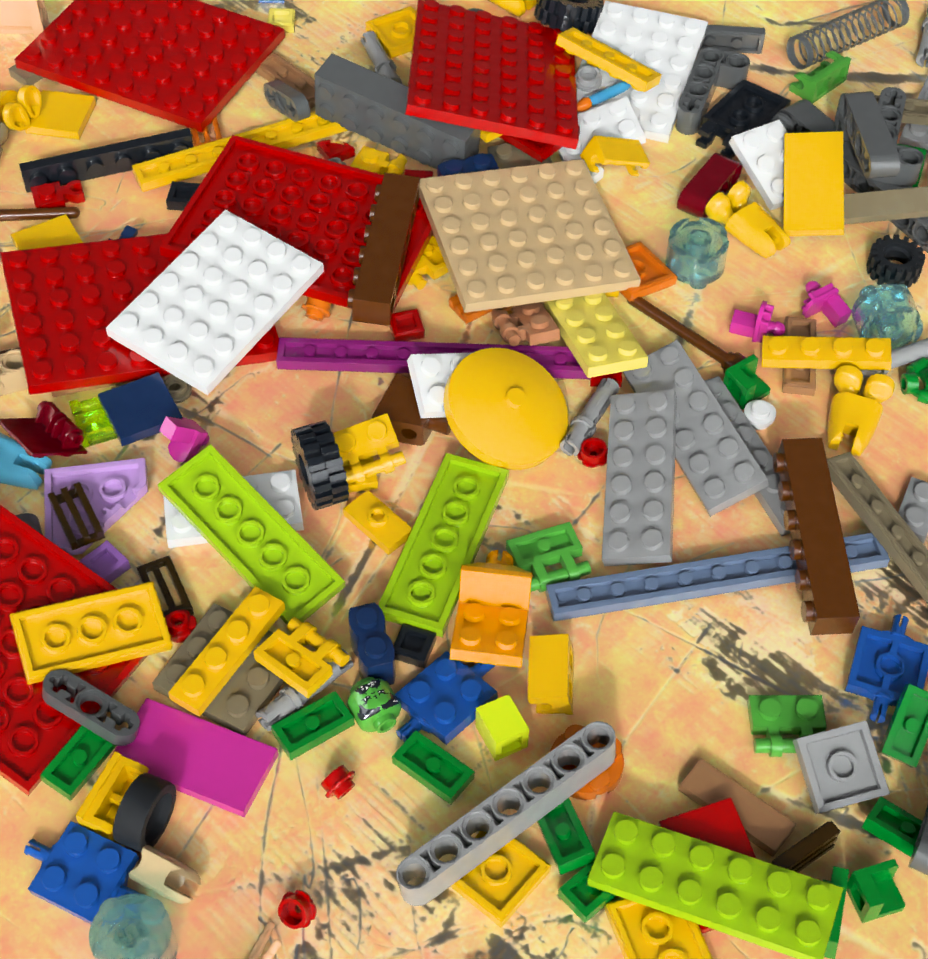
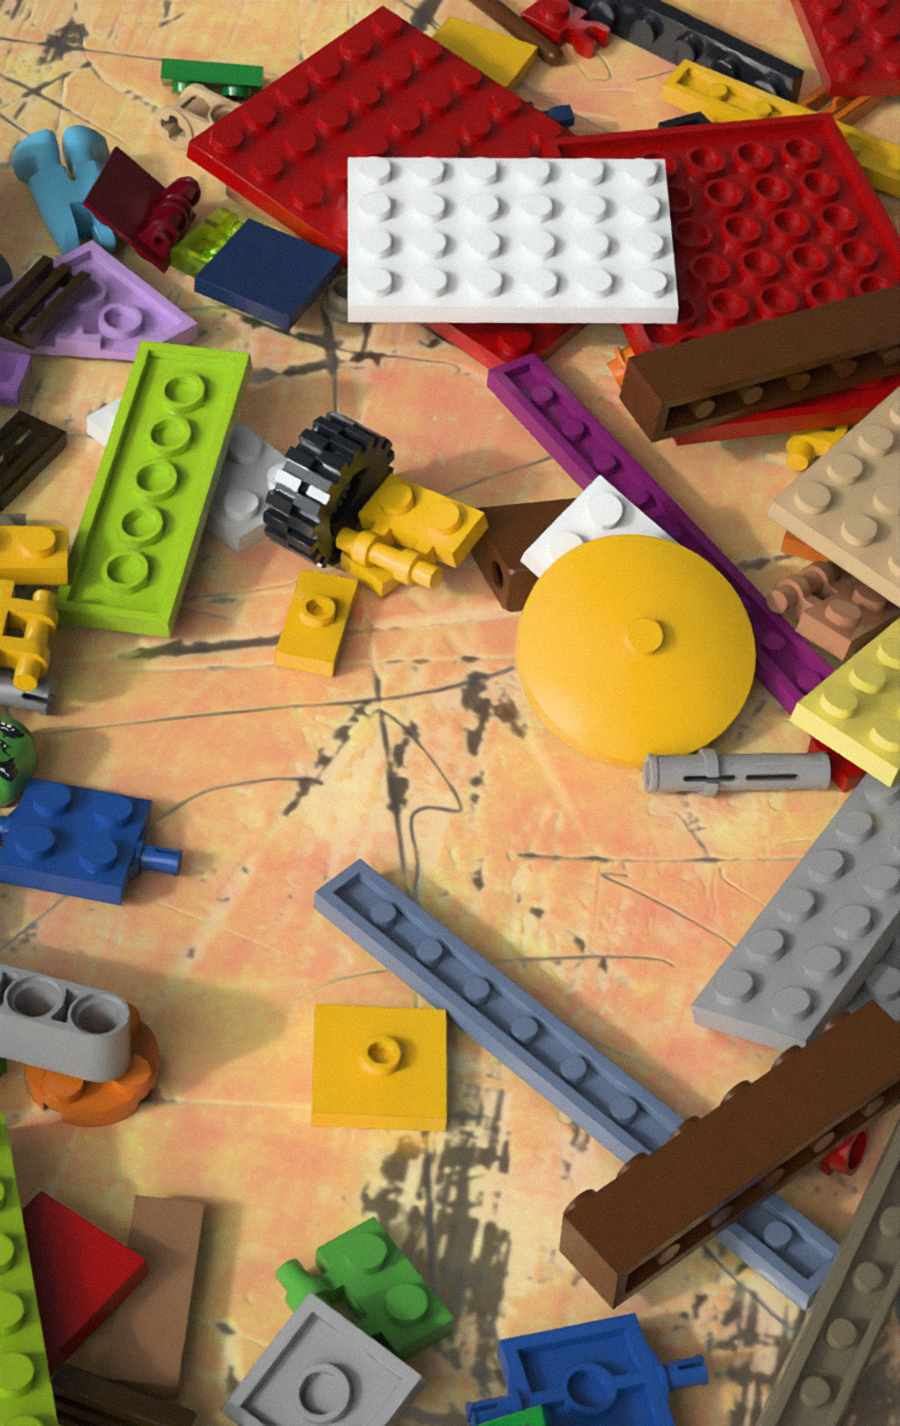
camera: 50 degrees right, 5 degrees down
dark pink piece [159,416,210,463] -> none
dark blue brick [348,602,396,685] -> none
lime plate [378,453,509,637] -> none
red tile [389,309,425,341] -> none
black tile [394,623,437,668] -> none
light orange plate [450,550,532,668] -> none
neon yellow panel [475,695,529,761] -> none
bright green plate [506,522,591,593] -> none
yellow hinge [527,633,574,715] -> none
red plate [577,438,608,468] -> none
light grey plate [602,389,677,566] -> none
none -> yellow plate [311,1004,447,1132]

